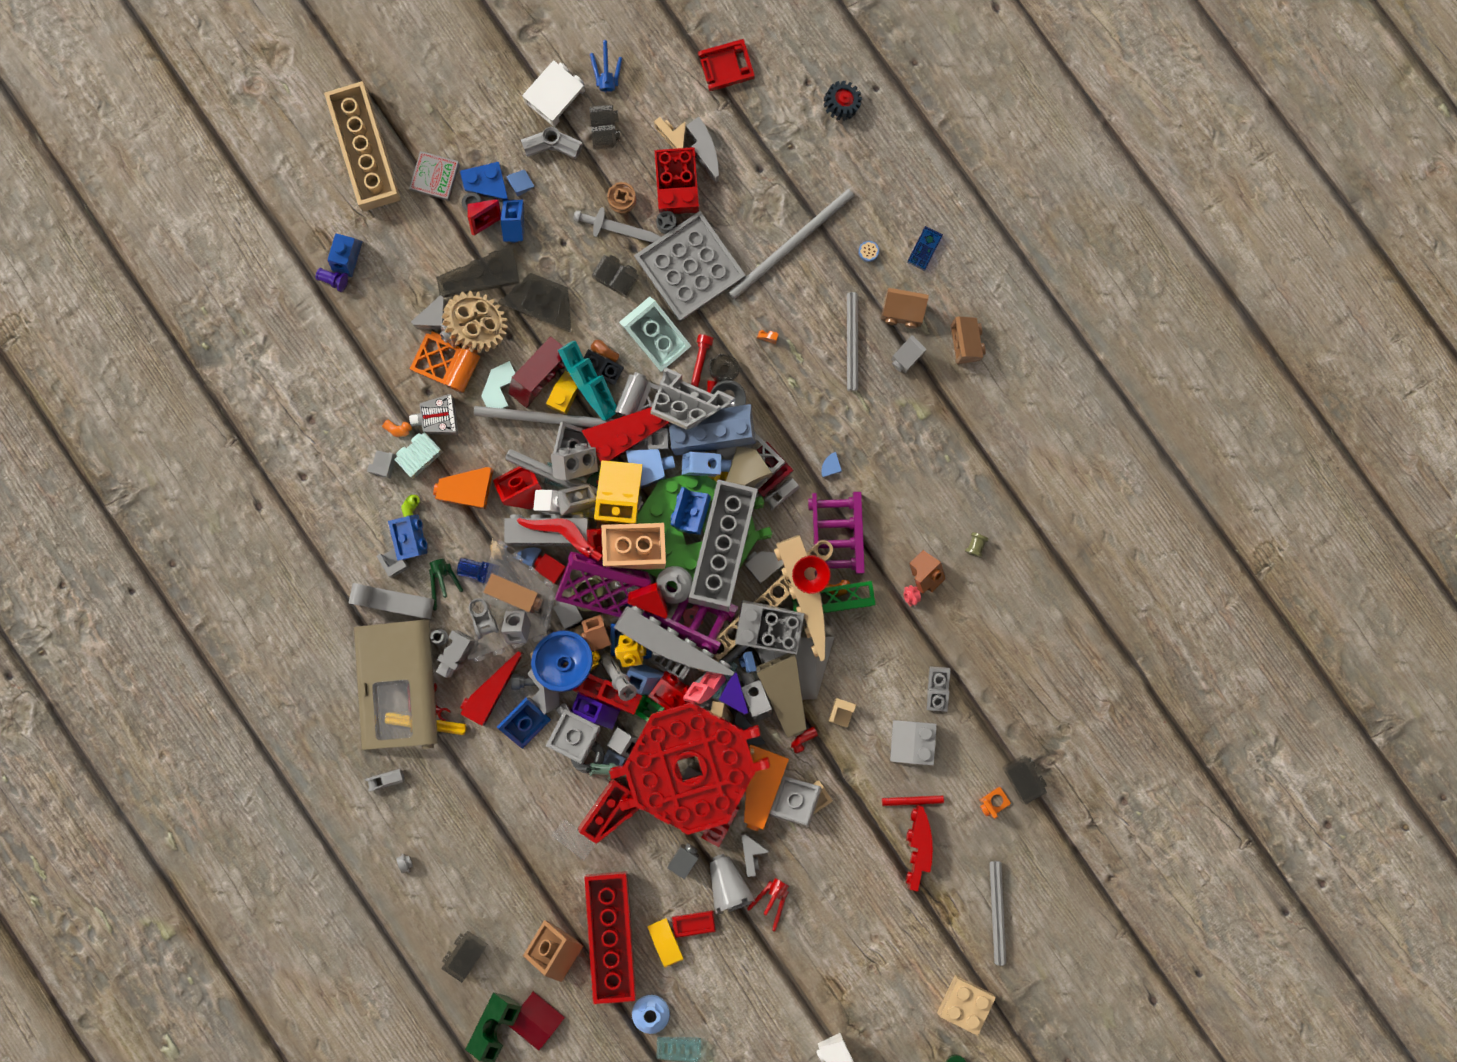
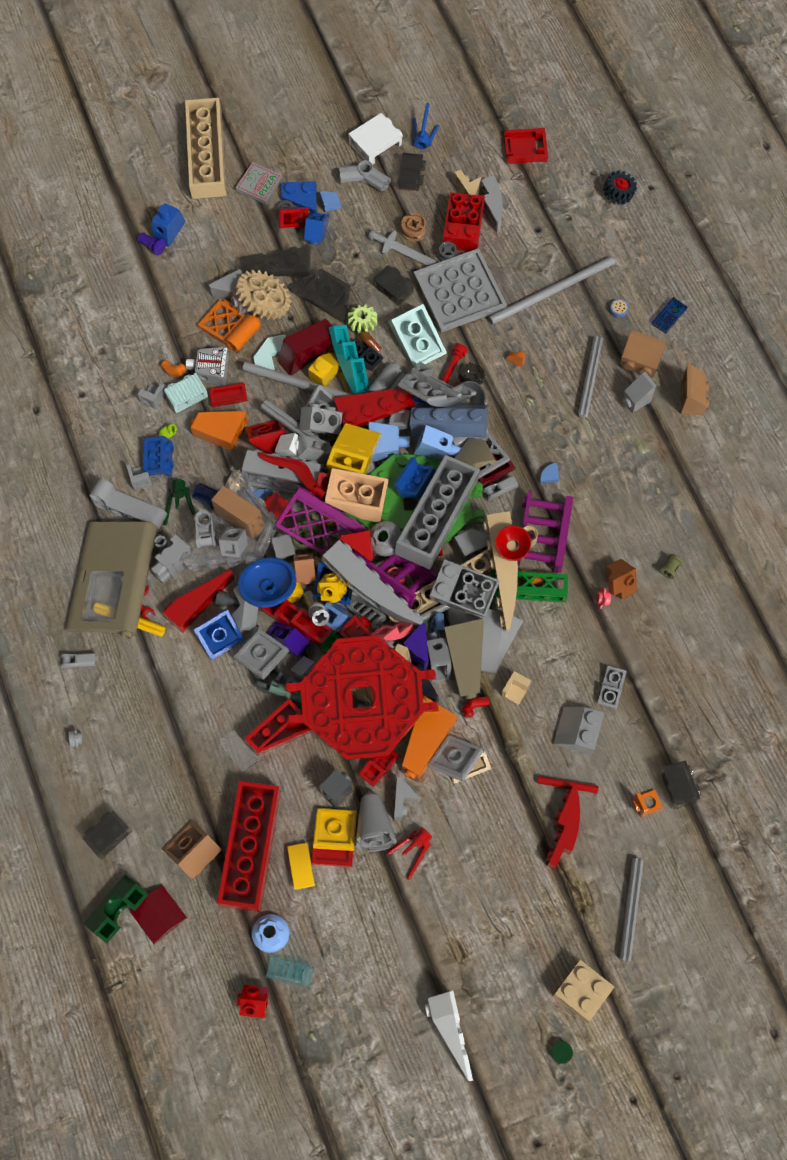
camera: 15 degrees right, 15 degrees down
none -> red tile [209,382,248,408]
none -> yellow tile [313,808,357,851]
none -> yellowish green gear [348,304,378,335]

